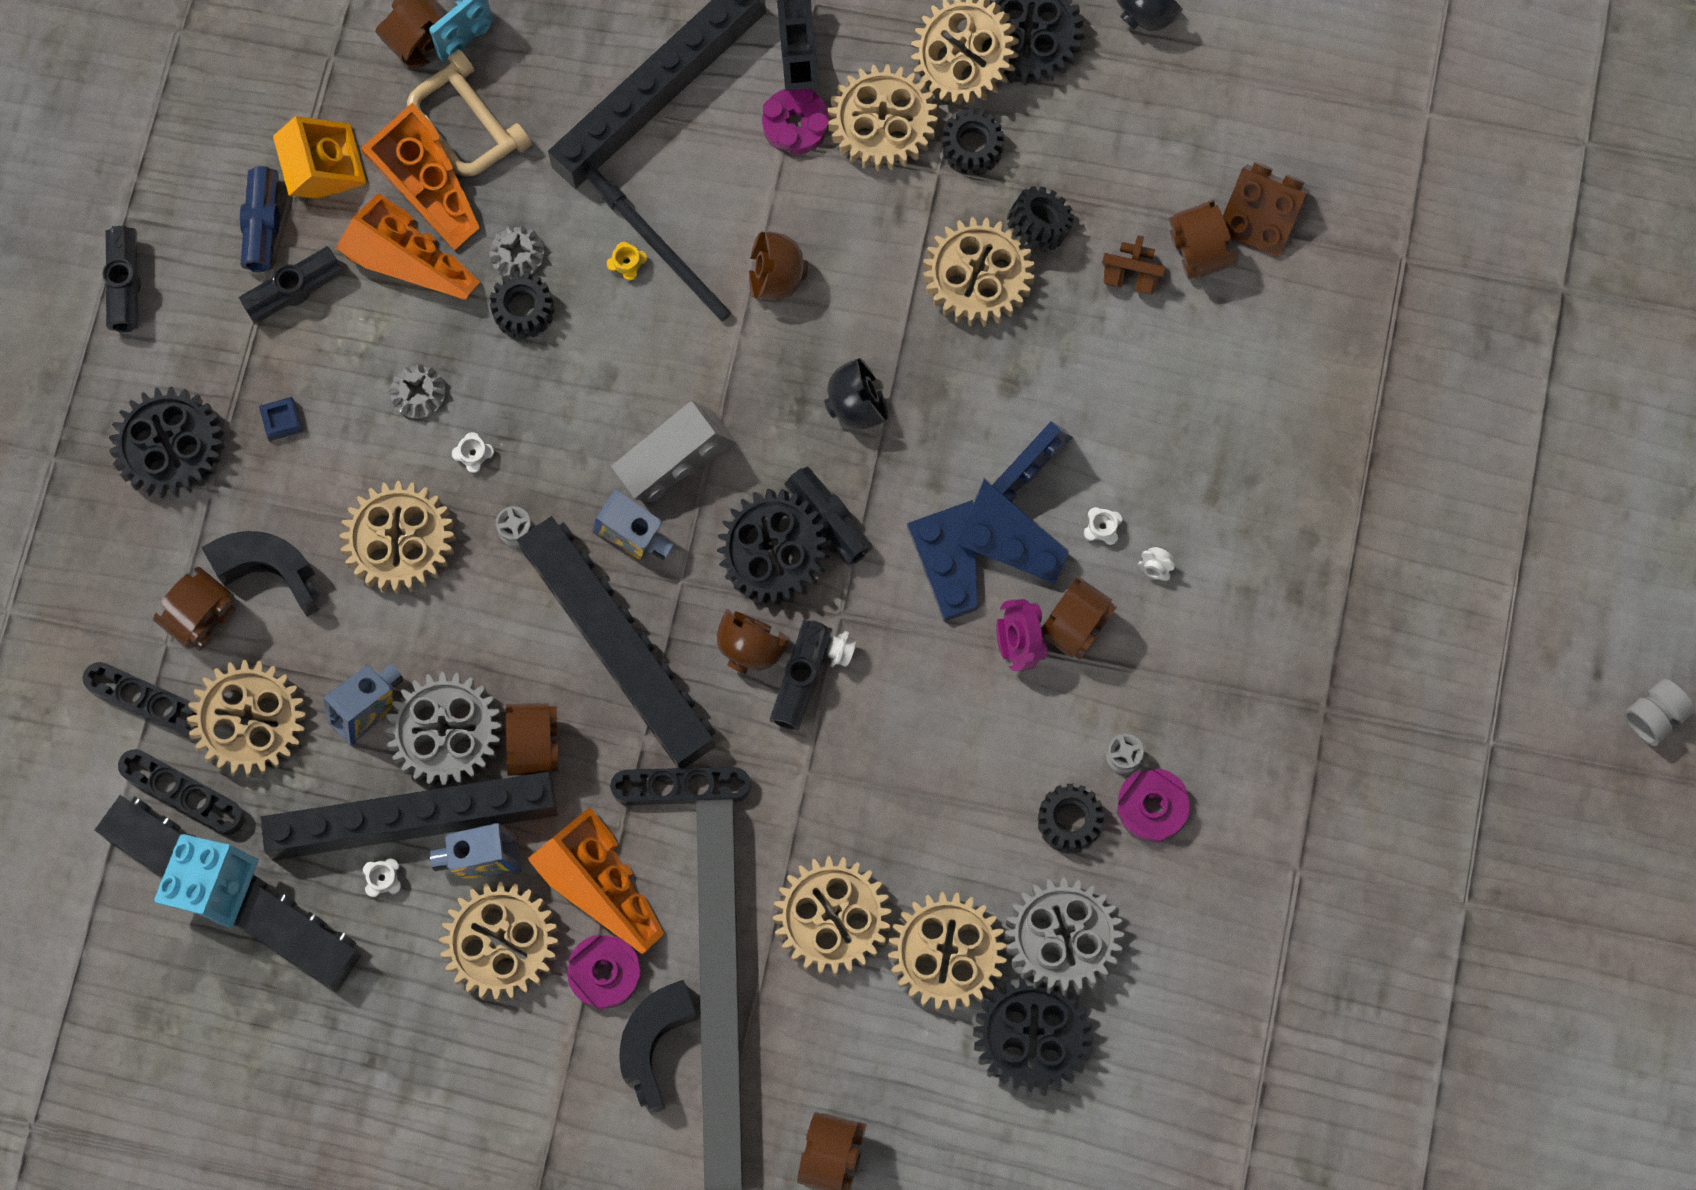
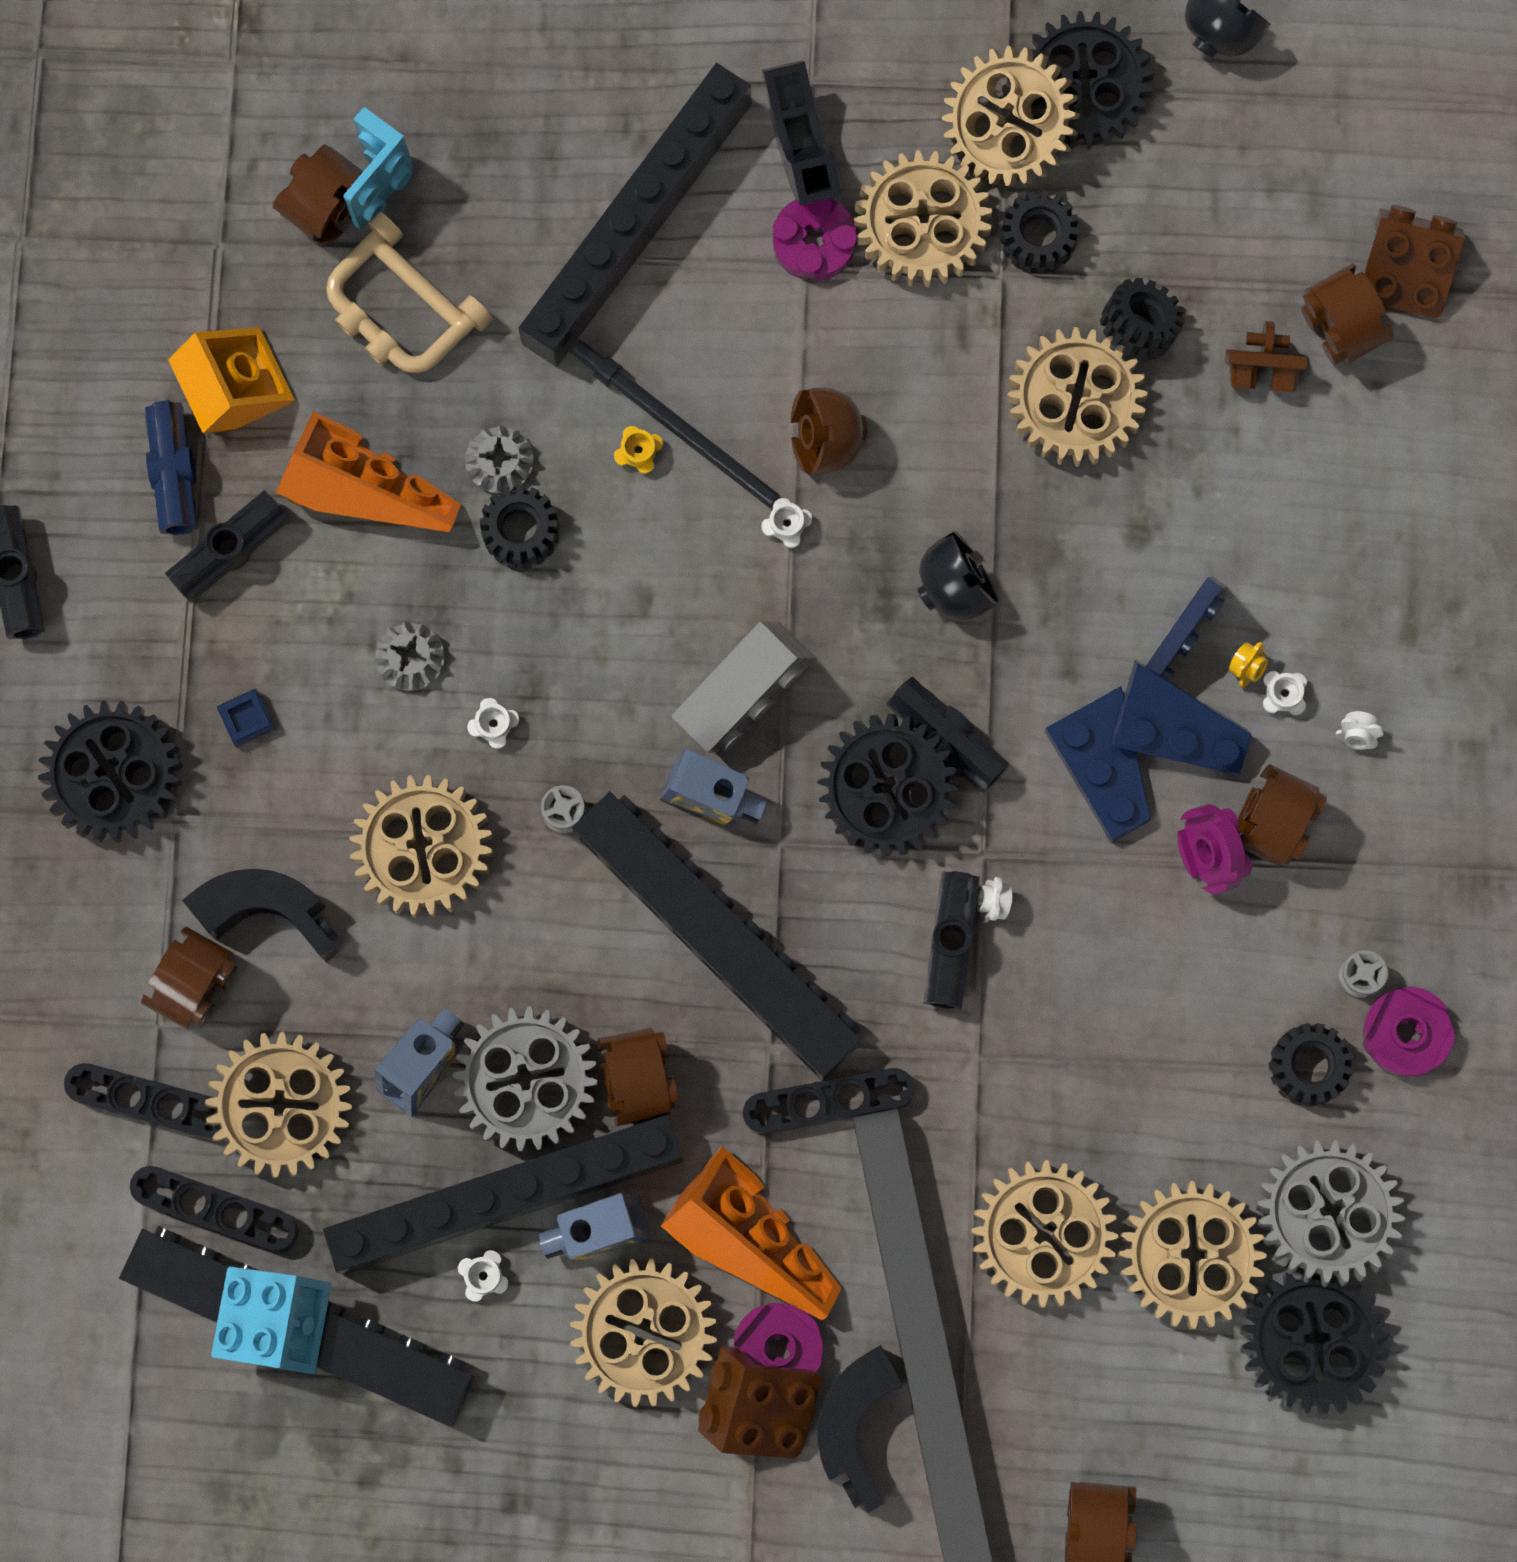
camera: 10 degrees left, 5 degrees up
orange wedge [361,103,480,251] -> none
reddish brown cylinder [717,609,790,674] -> none
none -> reddish brown bracket [698,1346,821,1458]
none -> white plate [762,498,812,548]
none -> yellow plate [1229,642,1268,688]

